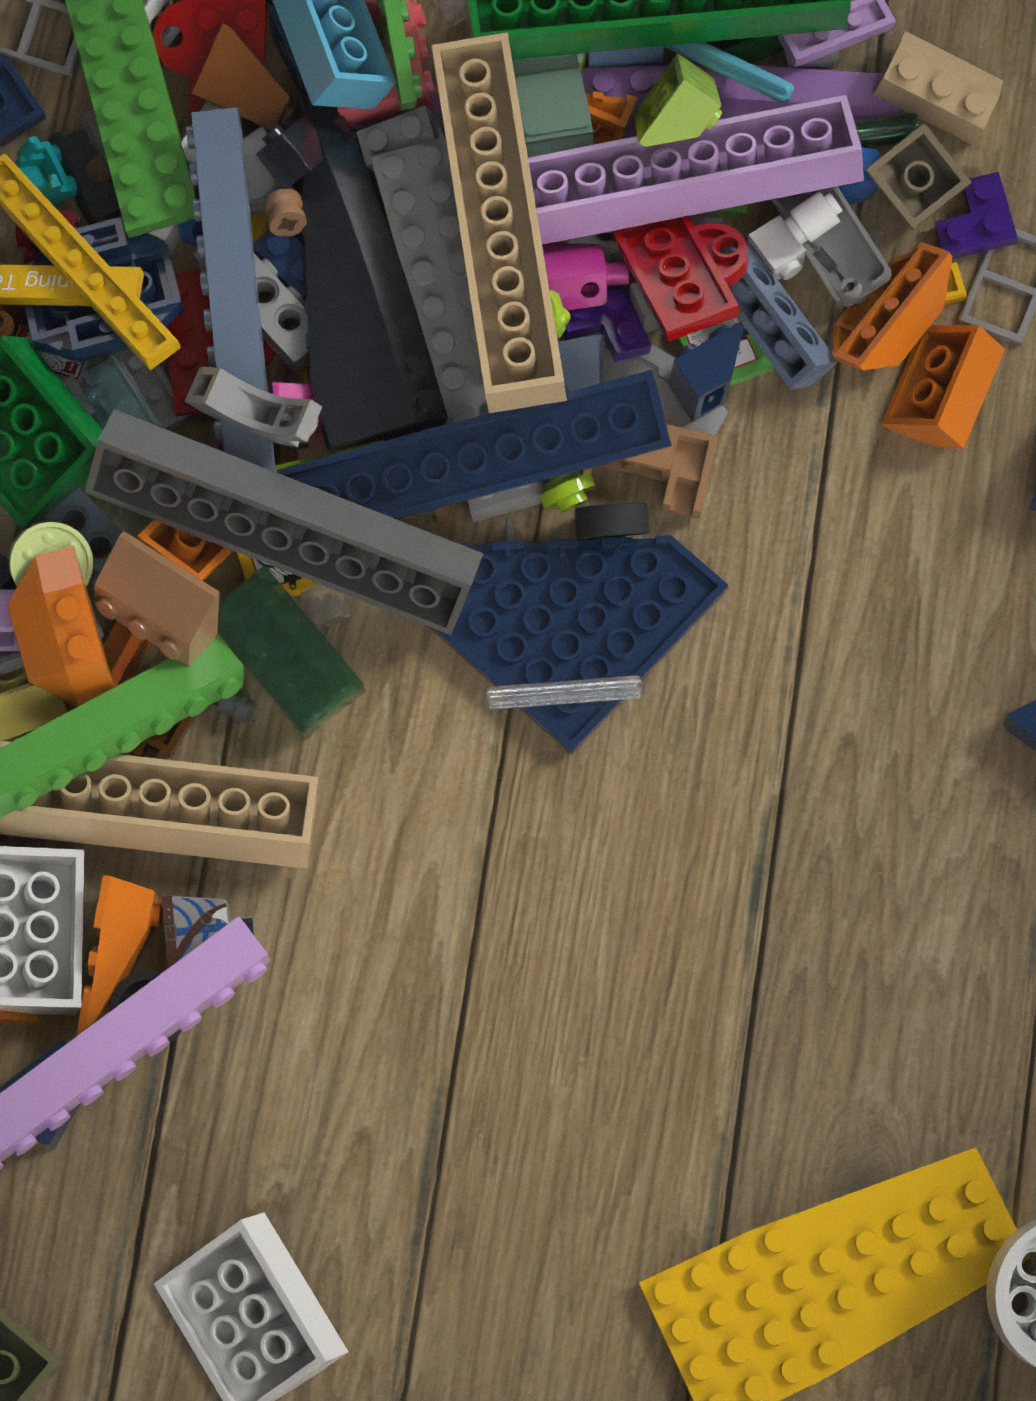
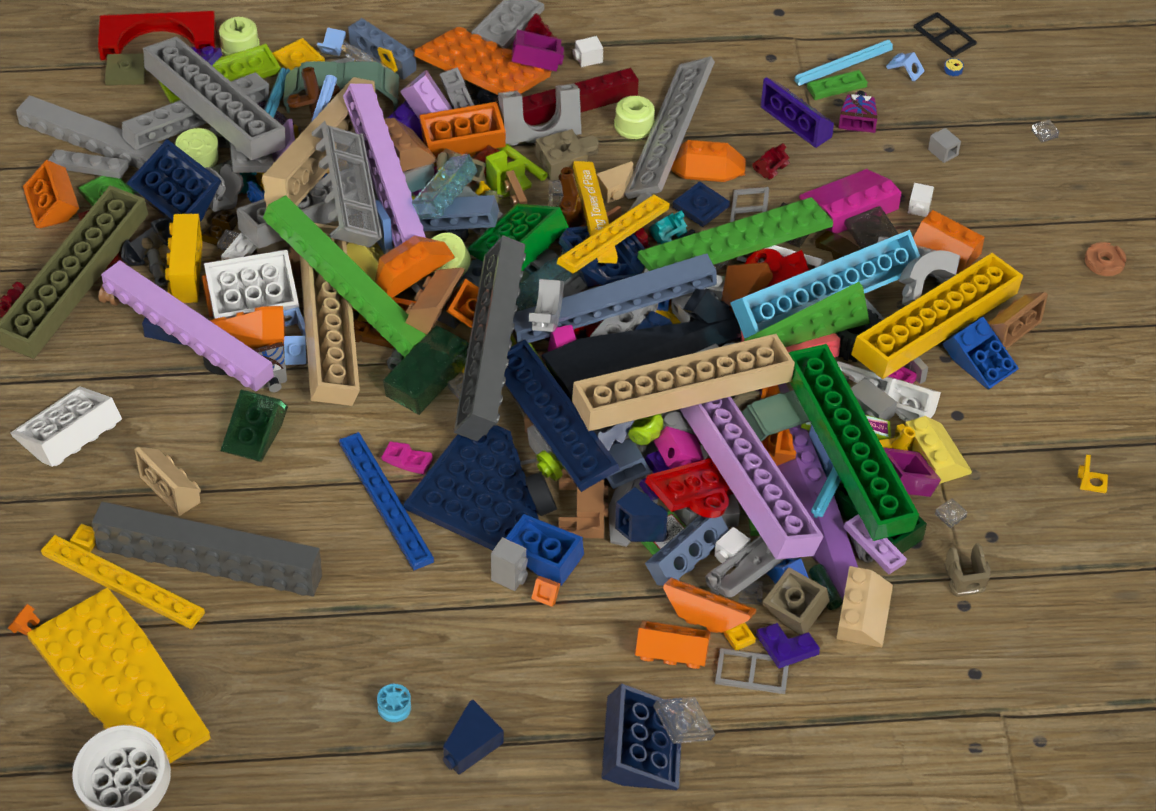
camera: 75 degrees right, 25 degrees down
medium nougat wheel [264,189,307,237] -> none
clear axle [487,675,642,710] -> none
lime slope [634,53,722,147] -> none
white brick [784,191,843,245] -> none
none -> yellow tile [41,535,205,630]
none -> yellow tile [70,524,96,552]
none -> dark grey brick [92,502,322,597]
none -> tan slope [135,447,201,516]
none -> clear green slope [220,389,288,462]
none -> light blue bracket [284,307,306,336]
none -> light blue bracket [284,336,306,365]
none -> blue tile [339,432,434,571]
none -> medium azure wheel [377,684,411,722]
none -> dark pink slope [381,442,433,475]
none -> light grey brick [491,537,528,591]
none -> blue slope [505,514,584,586]
none -> orange tile [531,576,560,607]

